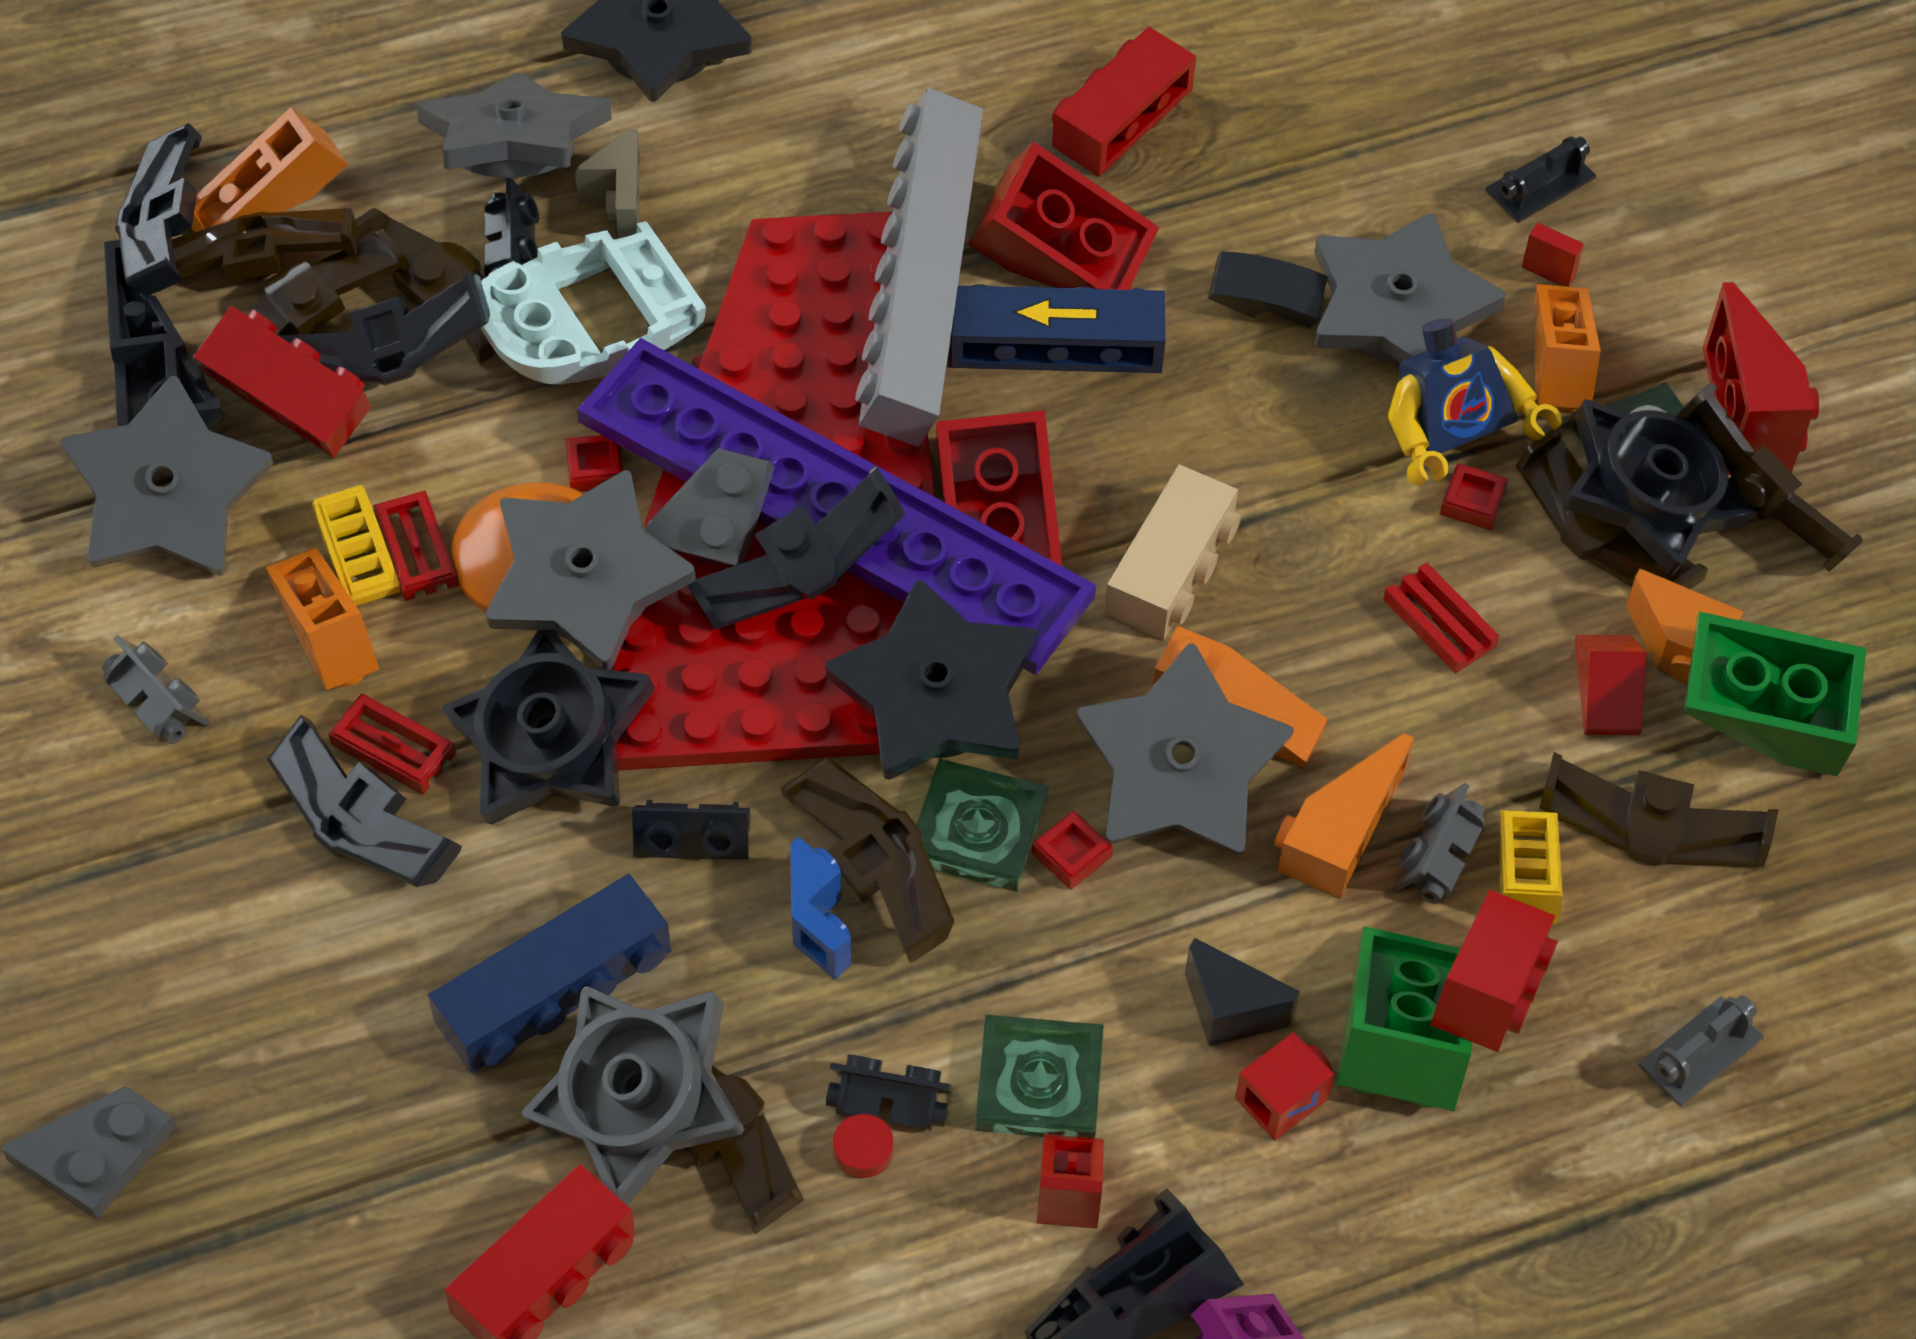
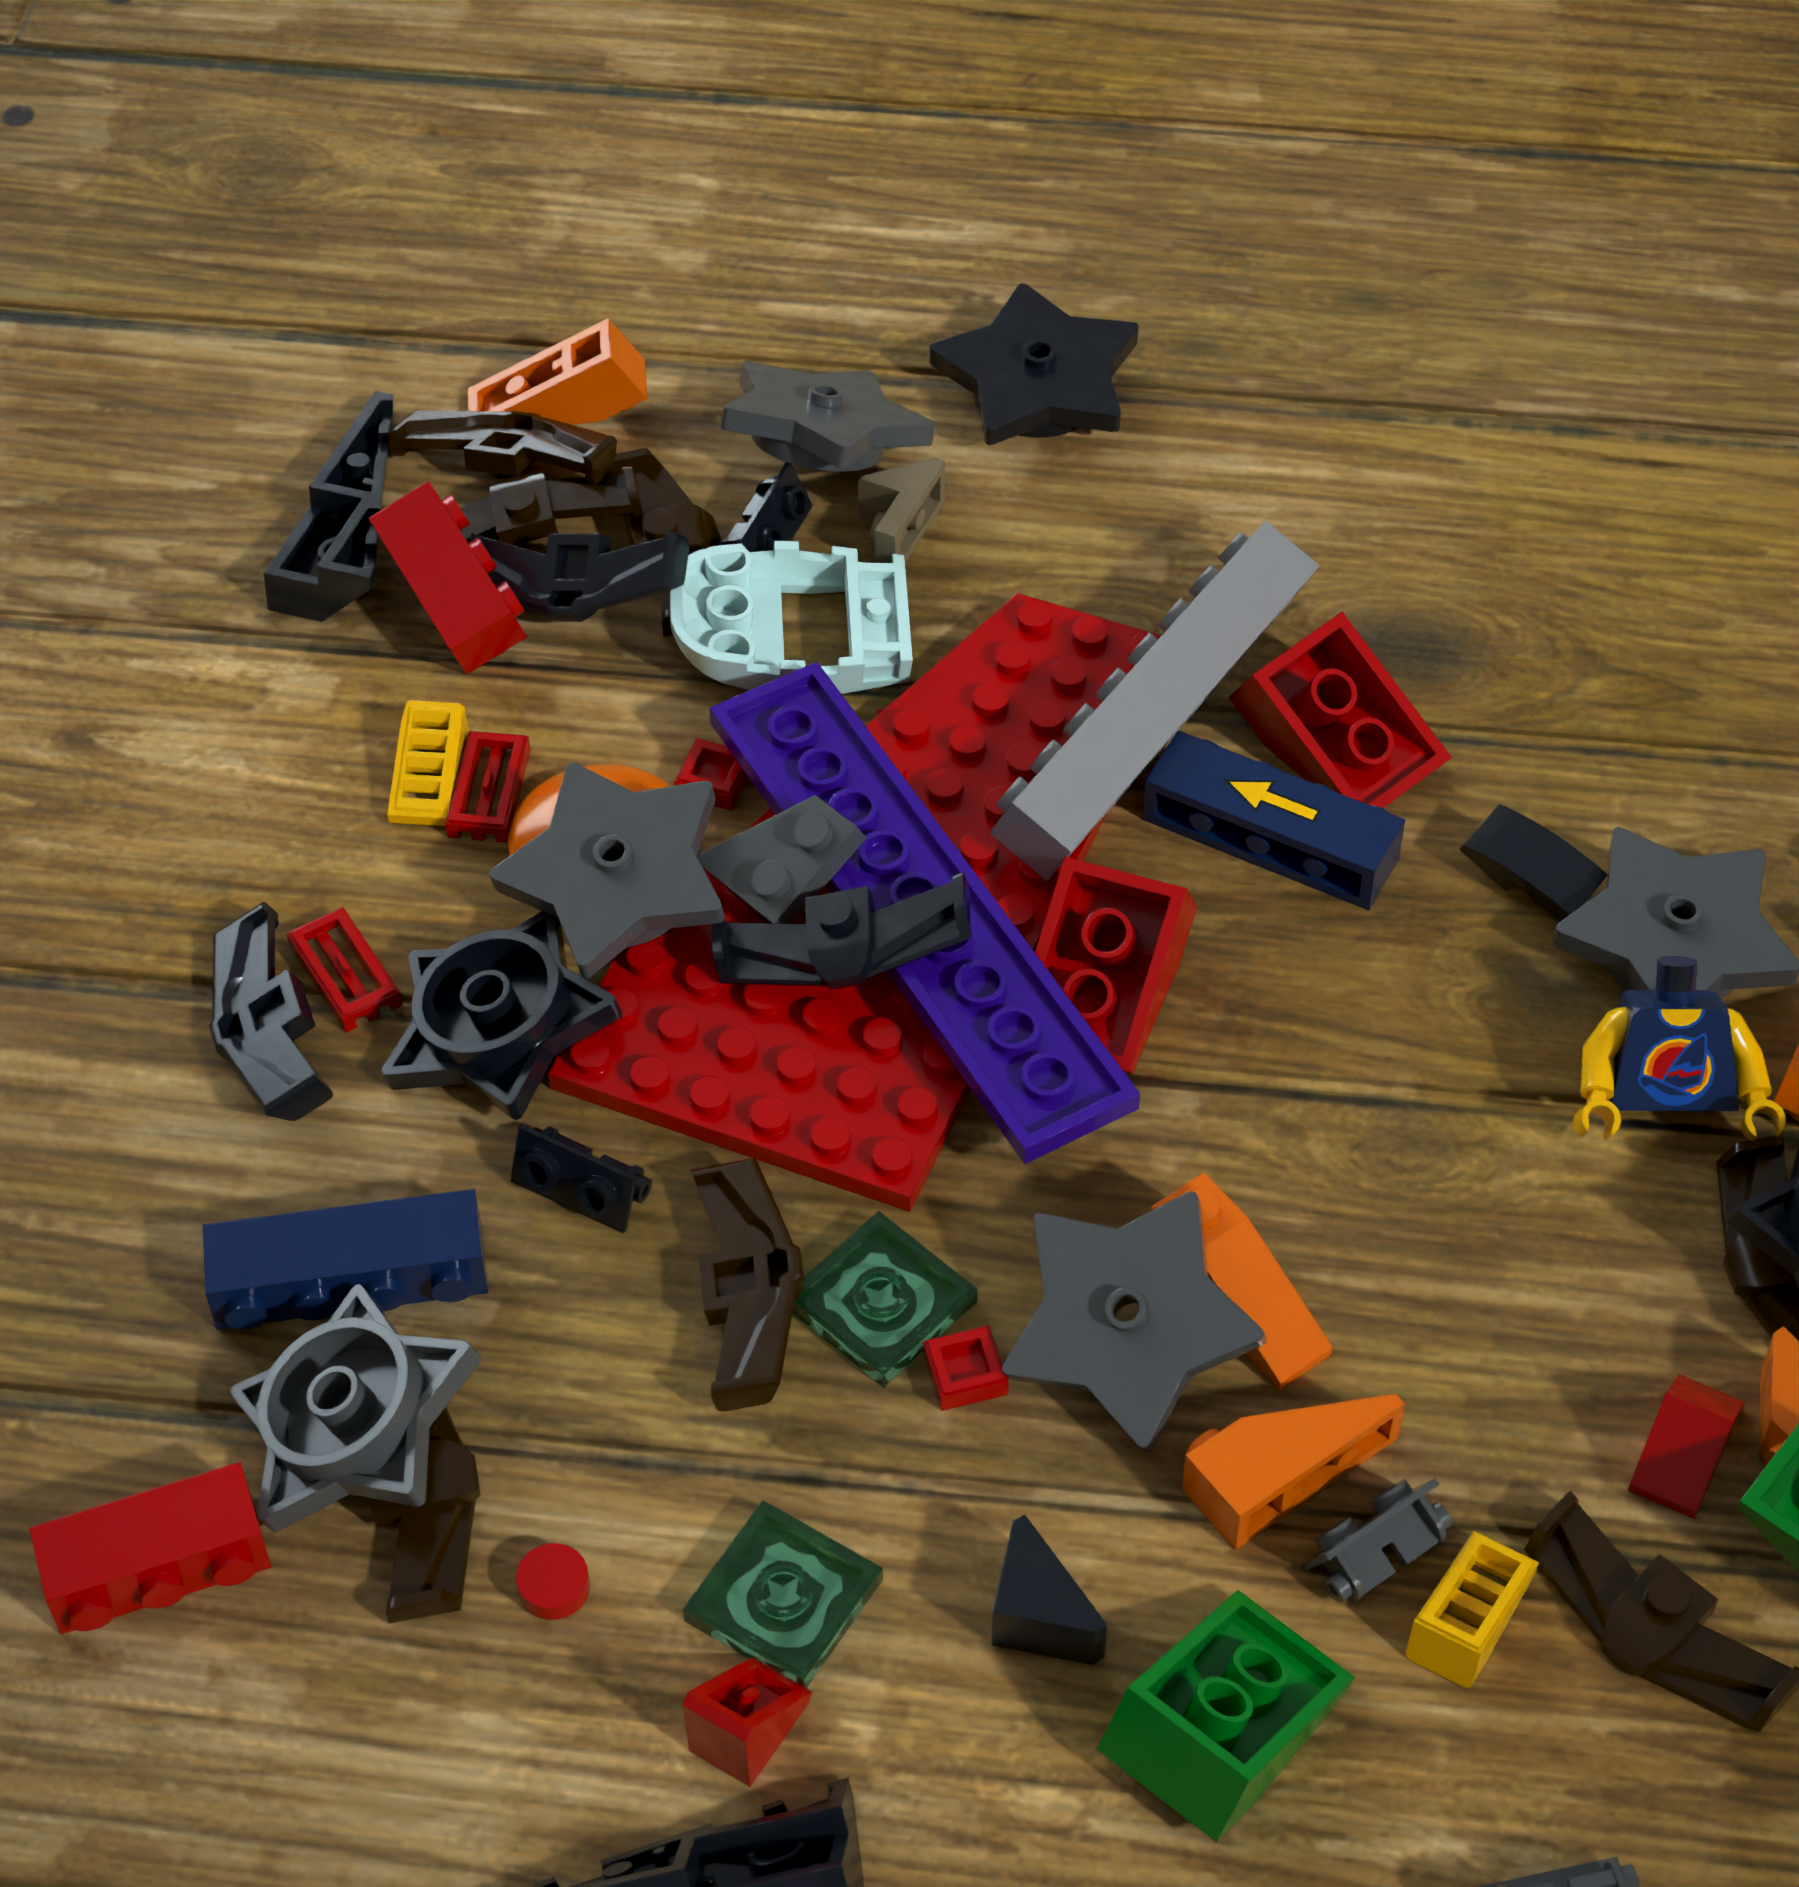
camera: 30 degrees right, 5 degrees down
dark grey plate [61,376,273,576] -> none
dark grey hinge [102,635,210,744] -> none
black plate [115,123,202,294] -> none
orange slope [265,547,380,690] -> none
blue slope [790,836,851,980] -> none
black plate [825,580,1038,780] -> none
black hinge [826,1054,953,1131] -> none
red brick [1051,26,1196,177] -> none
tan brick [1104,464,1241,641] -> none
red brick [1235,1032,1334,1141] -> none
red tile [1383,562,1500,674] -> none
red brick [1430,889,1558,1052] -> none
red tile [1439,463,1509,530] -> none

